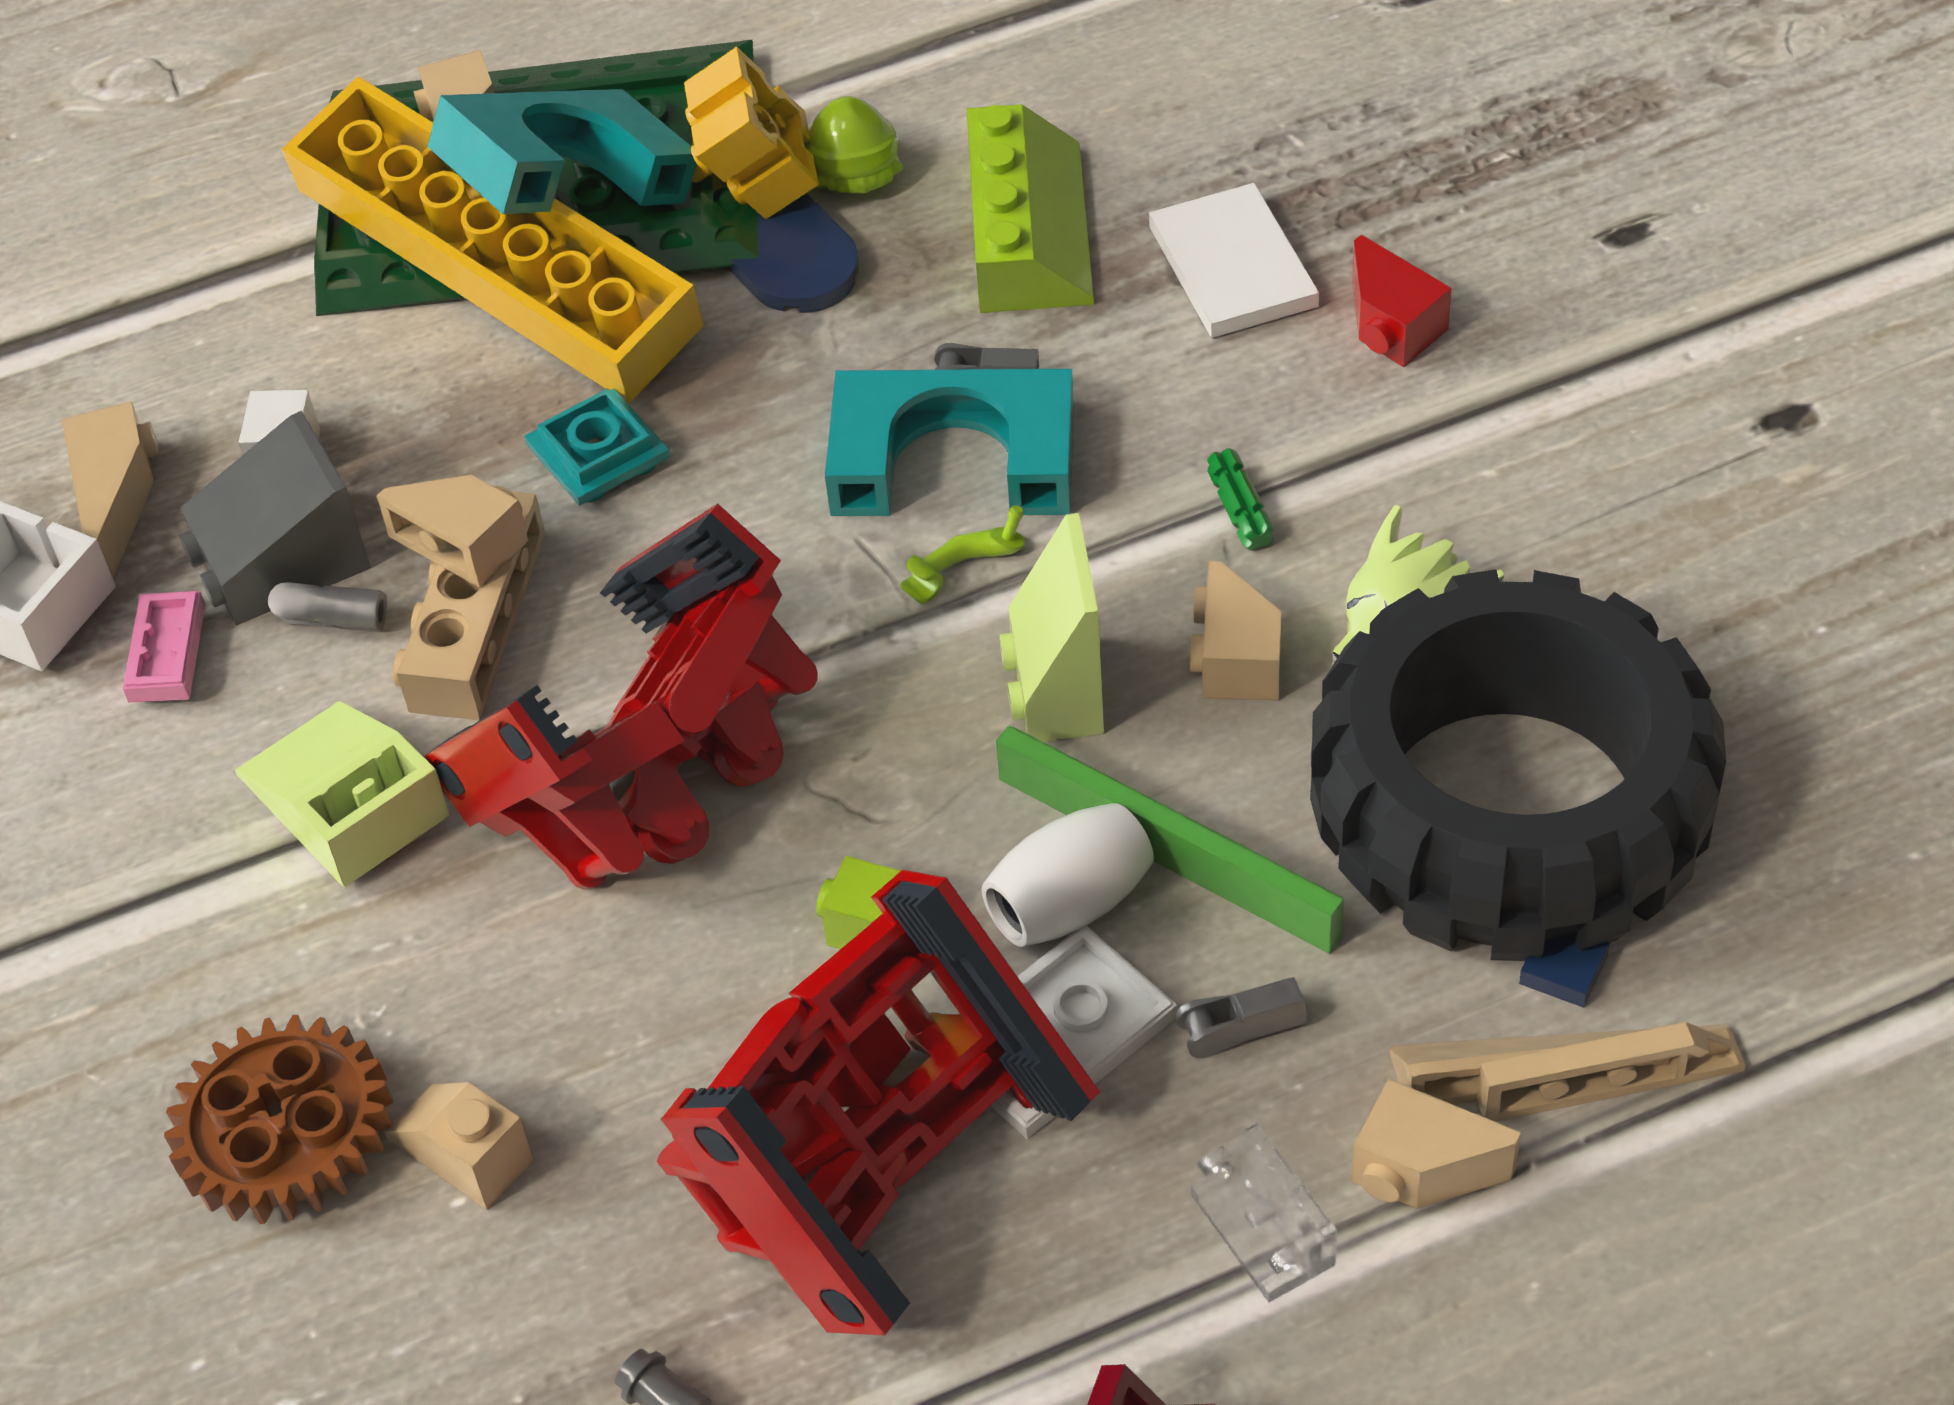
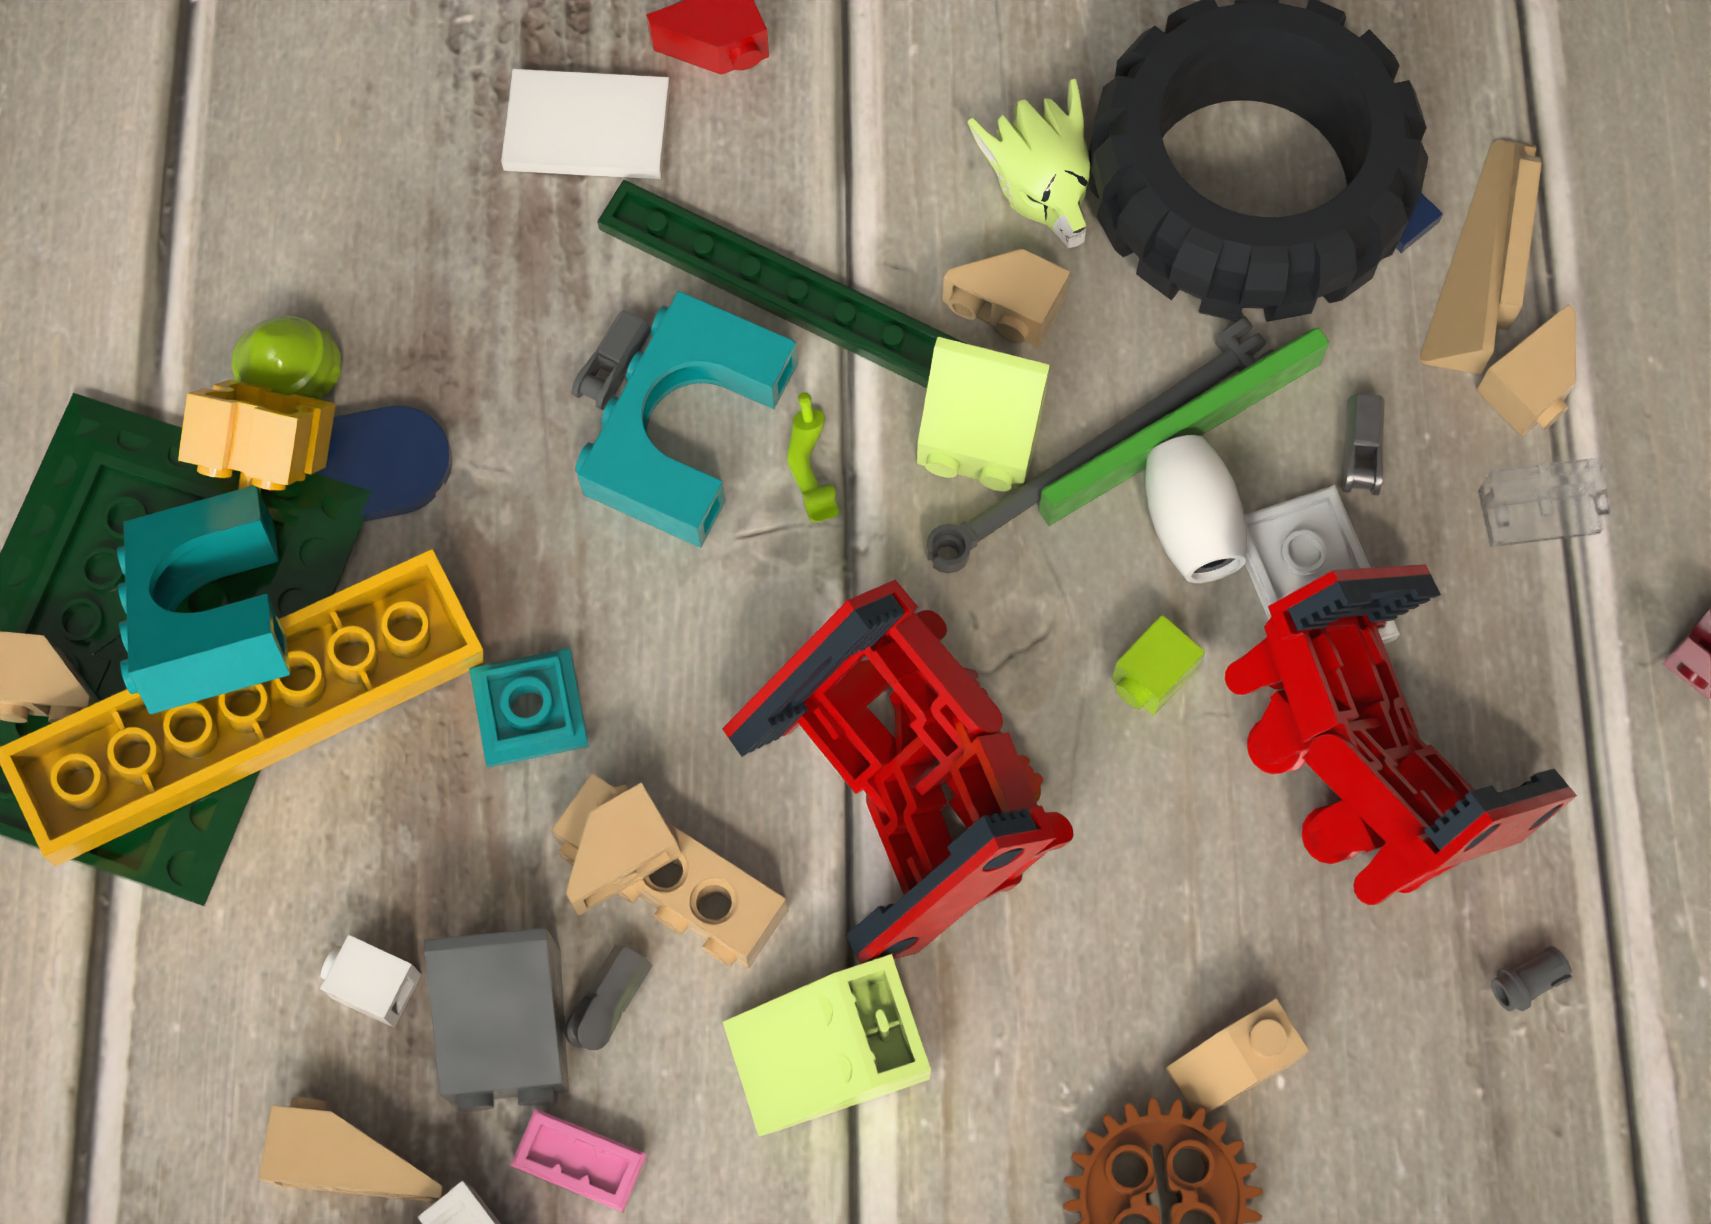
camera: 70 degrees left, 20 degrees up
lime slope [966,104,1094,313] -> none
green axle [1207,448,1274,551] -> none
none -> dark green tile [597,179,967,388]
none -> dark grey hinge [926,317,1274,573]

